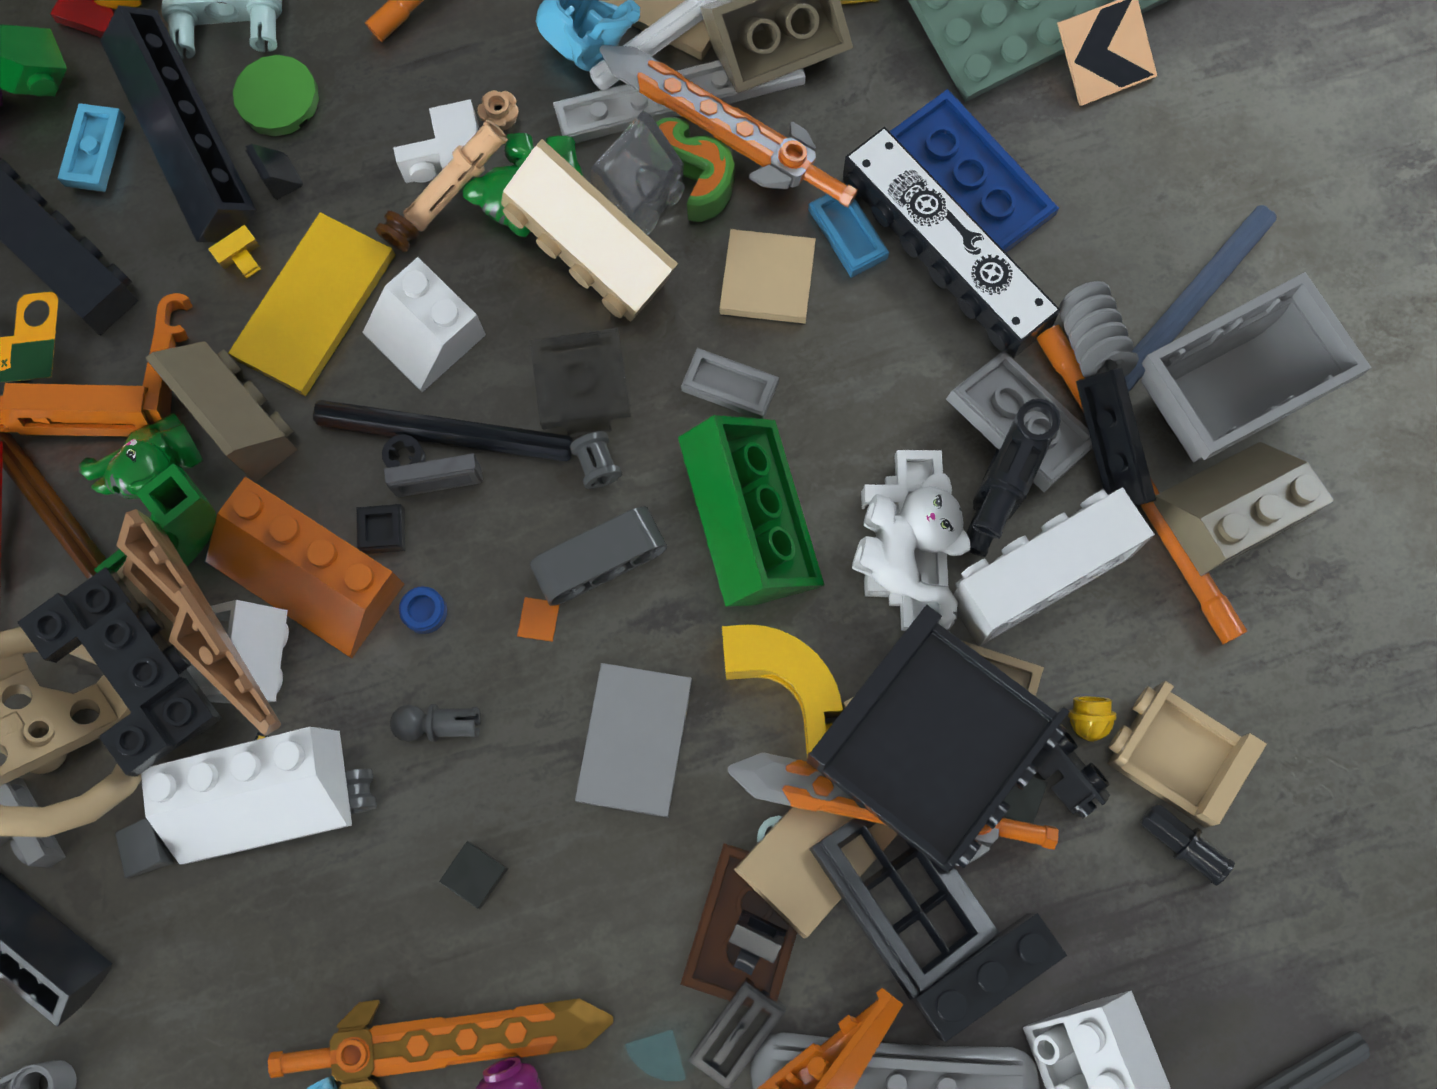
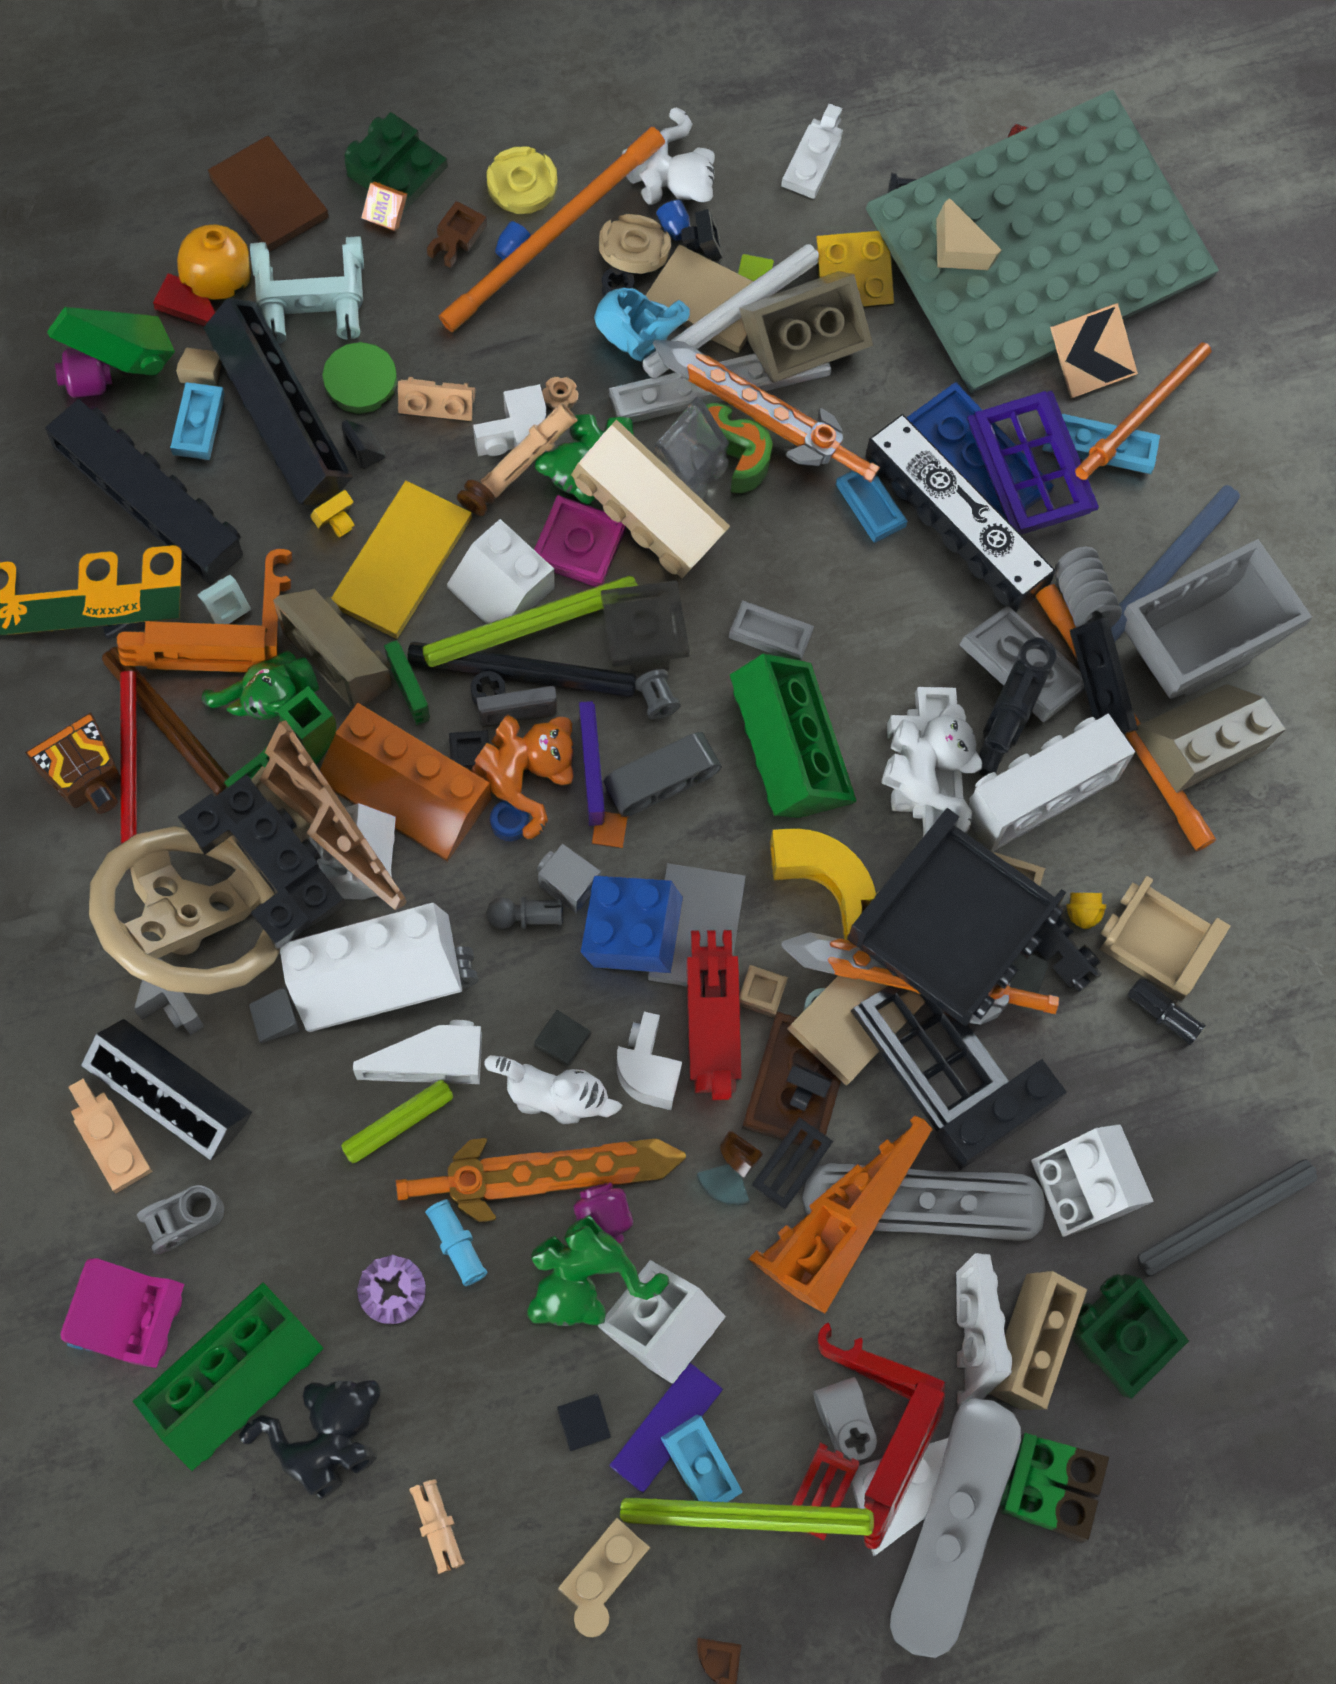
camera: 10 degrees left, 5 degrees down
tan tile [720,229,816,324] -> none
none -> tan slope [176,348,222,386]
none -> light aqua tile [198,575,252,624]
none -> lime axle [341,1080,453,1163]
none -> white slope [353,1020,482,1084]
none -> green tile [384,640,430,726]
none -> light nougat hinge [398,377,476,421]
none -> lime axle [423,575,639,667]
none -> orange animal [471,714,574,839]
none -> white animal [484,1055,623,1125]
none -> dark pink tile [534,495,627,587]
none -> light grey brick [537,844,601,914]
none -> dark purple tile [579,701,605,826]
none -> blue brick [581,876,683,973]
none -> white brick [616,1011,682,1110]
none -> red hinge [686,930,742,1100]
none -> reddish brown tile [720,1131,763,1178]
none -> tan tile [739,965,788,1018]
none -> dark purple piece [967,390,1099,535]
none -> medium azure plate [1042,413,1160,474]
none -> orange bar [1075,342,1211,480]

